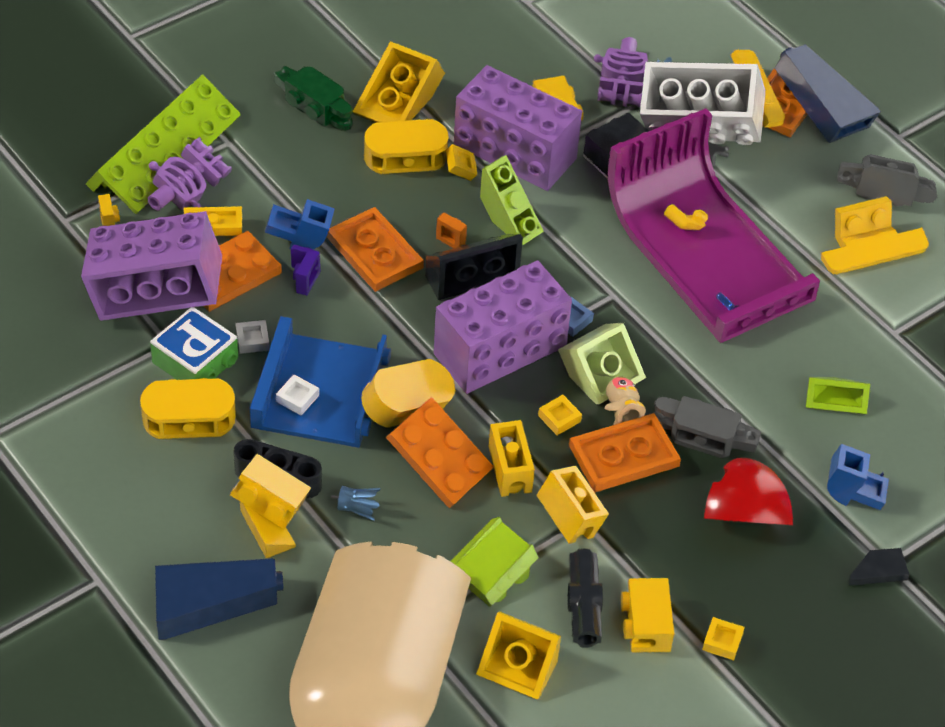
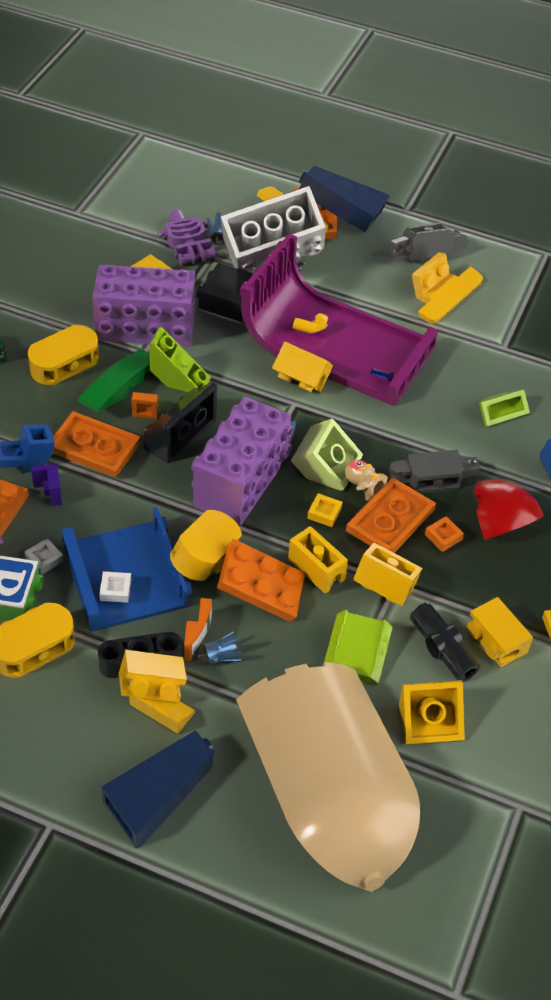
camera: 30 degrees left, 0 degrees up
yellow slope [353,41,445,122] -> none
yellow plate [446,144,478,181] -> none
none -> green slope [78,348,150,412]
none -> orange slope [184,598,212,661]
none -> yellow brick [272,341,333,393]
none -> orange plate [425,516,464,552]

